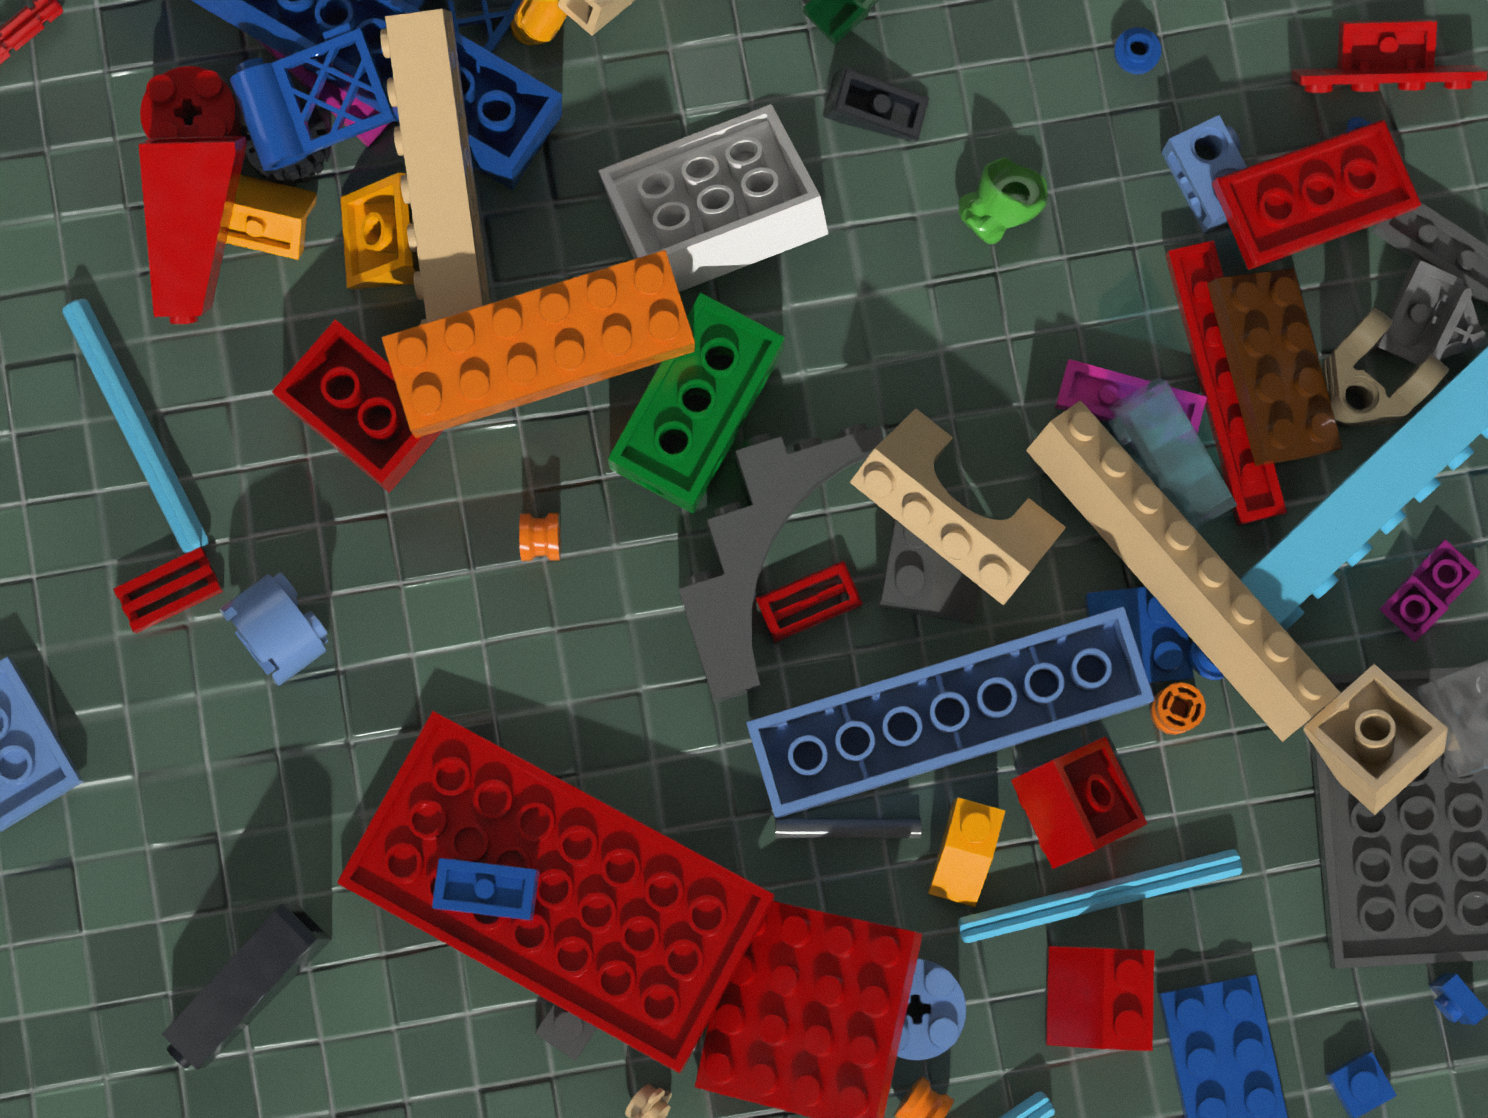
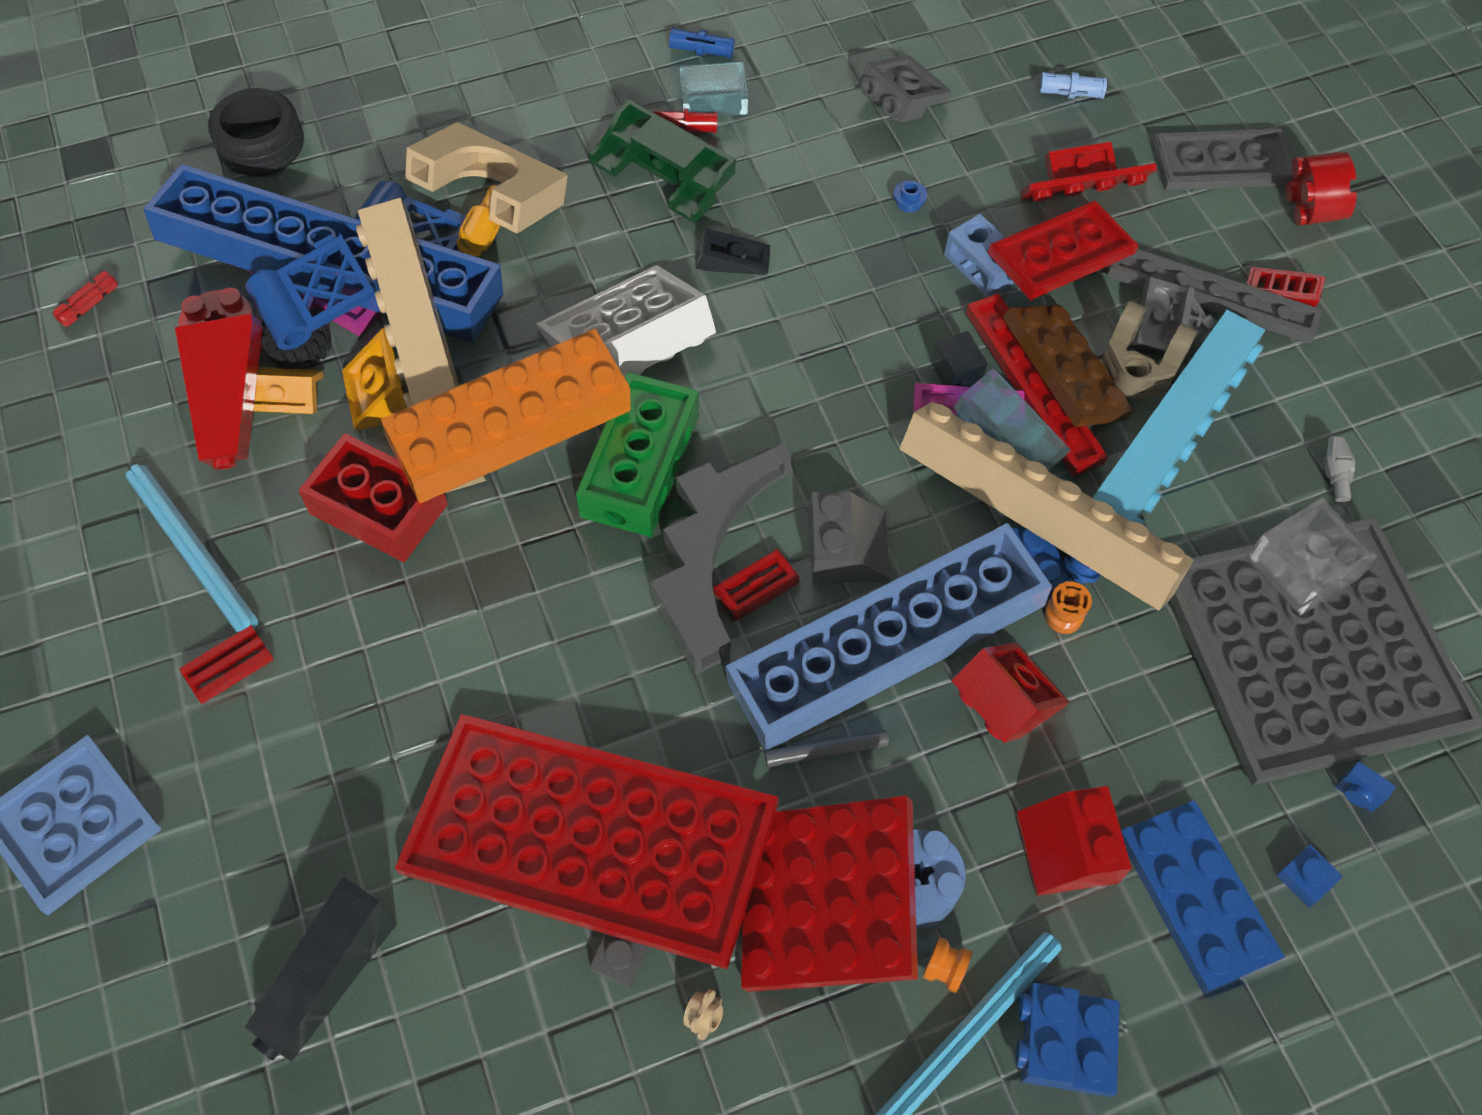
camera: 10 degrees left, 20 degrees down
medium blue brick [220,572,329,687] -> none
blue plate [432,858,540,921] -> none
orange wheel [519,513,561,561] -> none
tan arch [850,408,1066,605] -> none
light orange slope [928,797,1005,907] -> none
bright green hair [958,157,1048,244] -> none
medium azure axle [958,849,1242,943] -> none
tan slope [1303,664,1448,815] -> none
magenta slope [1379,539,1481,642] -> none
none -> black brick [931,331,988,387]

